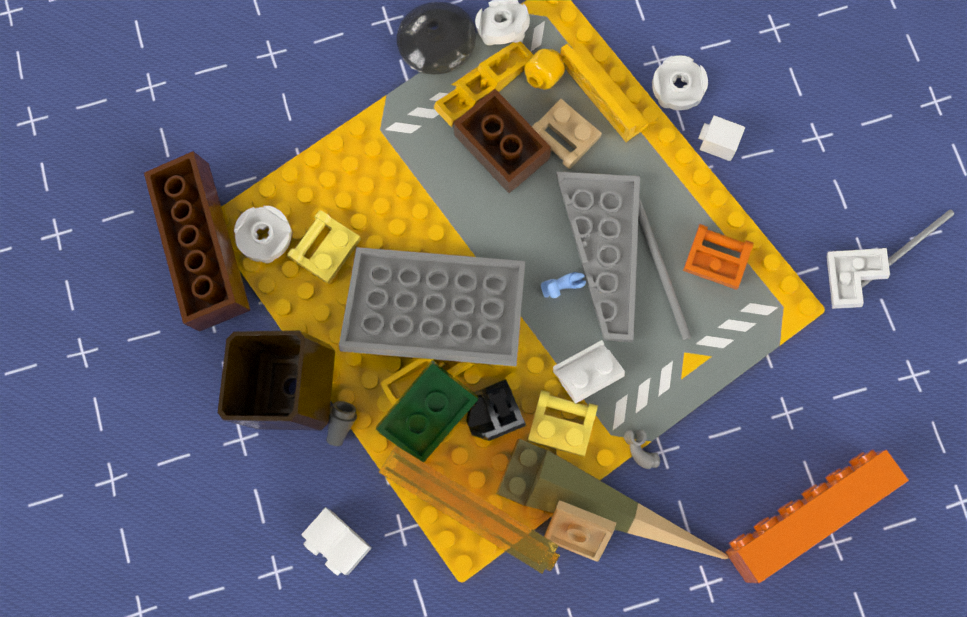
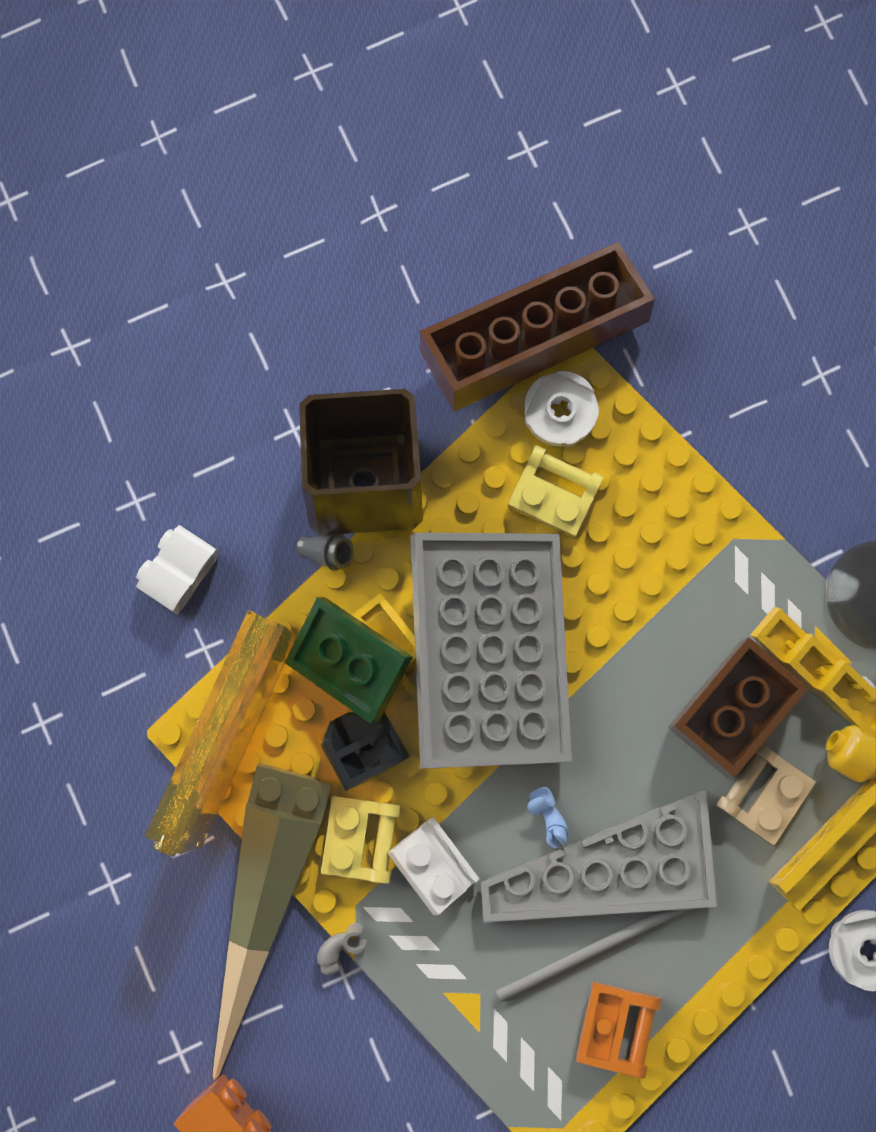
camera: 80 degrees right, 5 degrees up
tan plate [543,500,616,562] -> none
white brick [698,116,745,161] -> none

